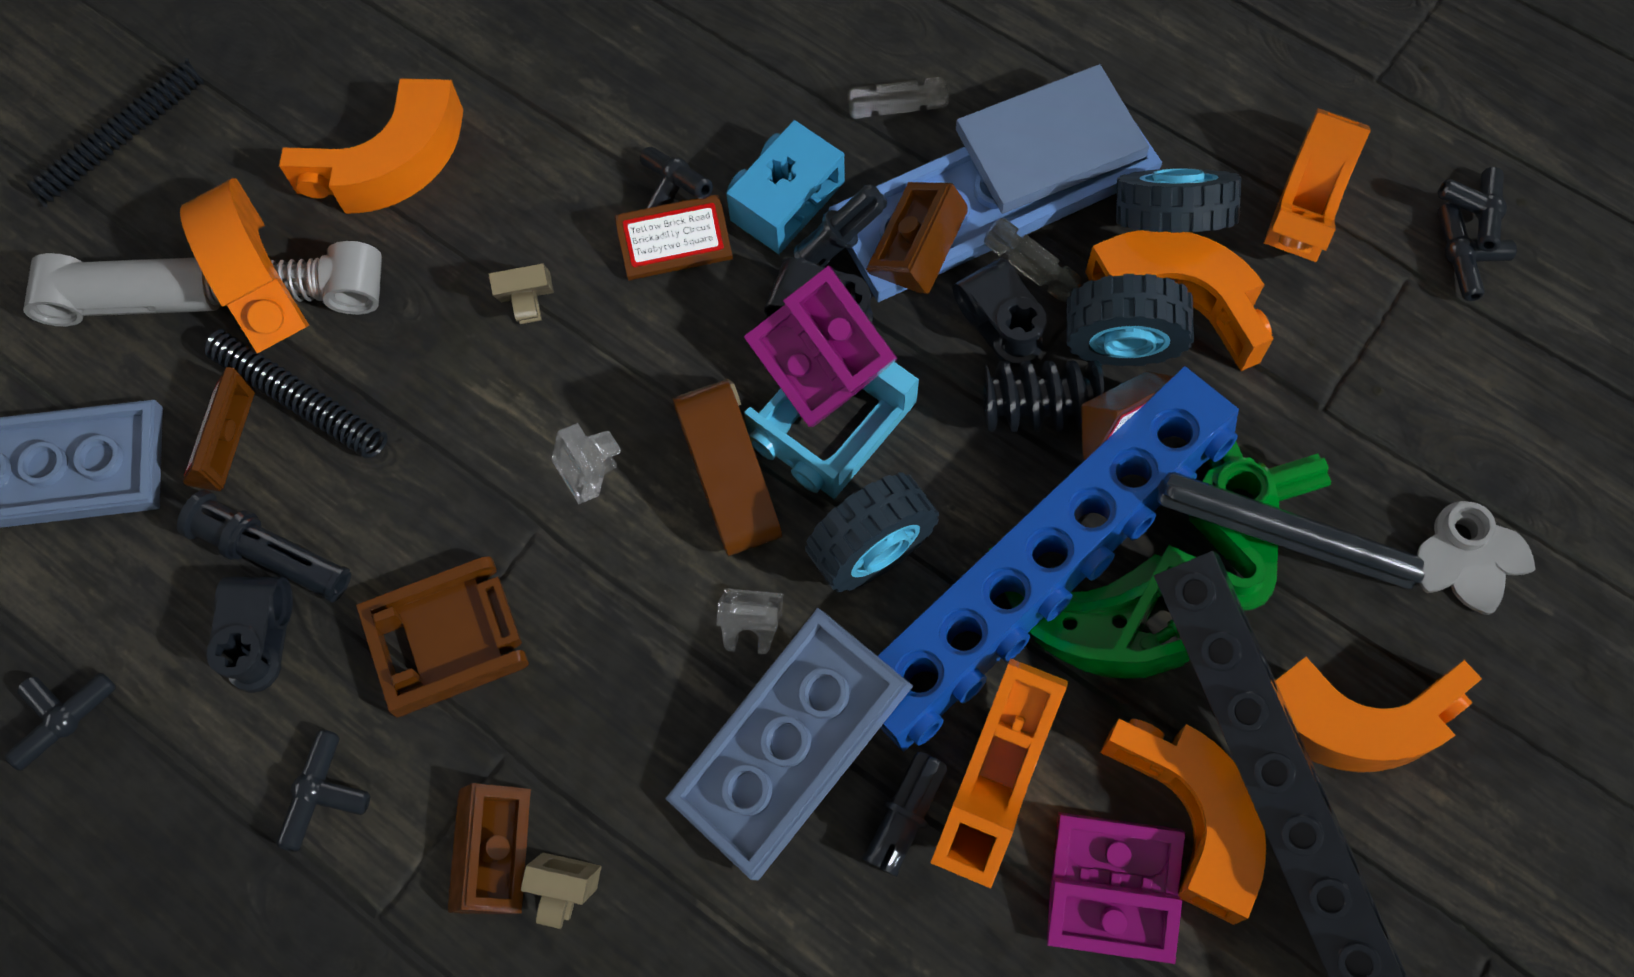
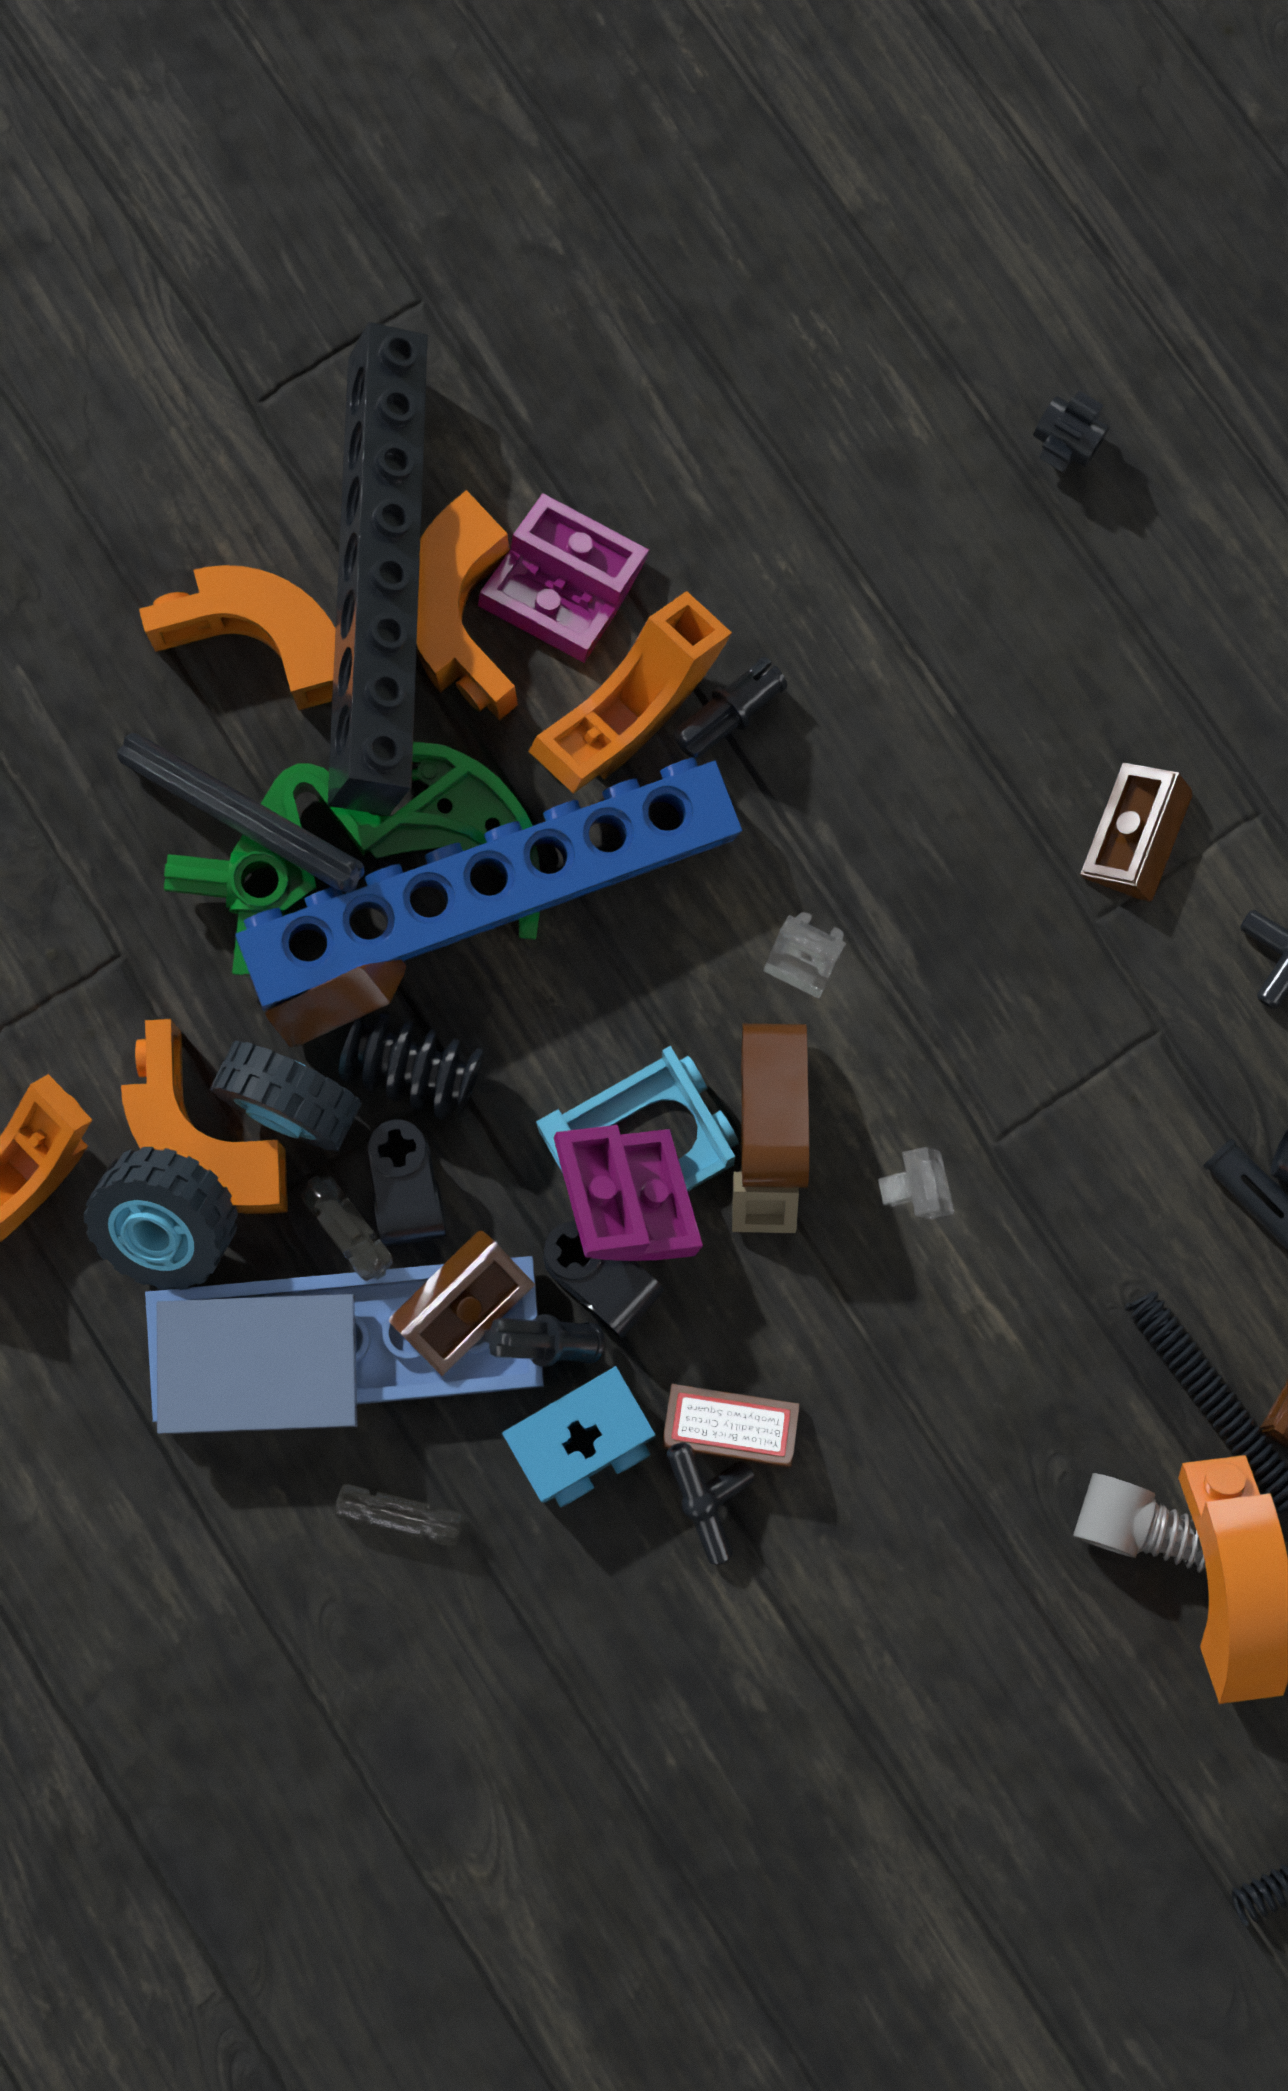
camera: 160 degrees left, 10 degrees up
orange arch [279,79,463,214] -> none
reddish brown container [356,557,529,718] -> none
dark tan tile [488,263,554,325] -> none
dark tan tile [521,853,601,929] -> none
sand blue tile [665,608,913,881] -> none
black wheel [805,472,939,592] -> none
light grey plate [1417,501,1535,615] -> none

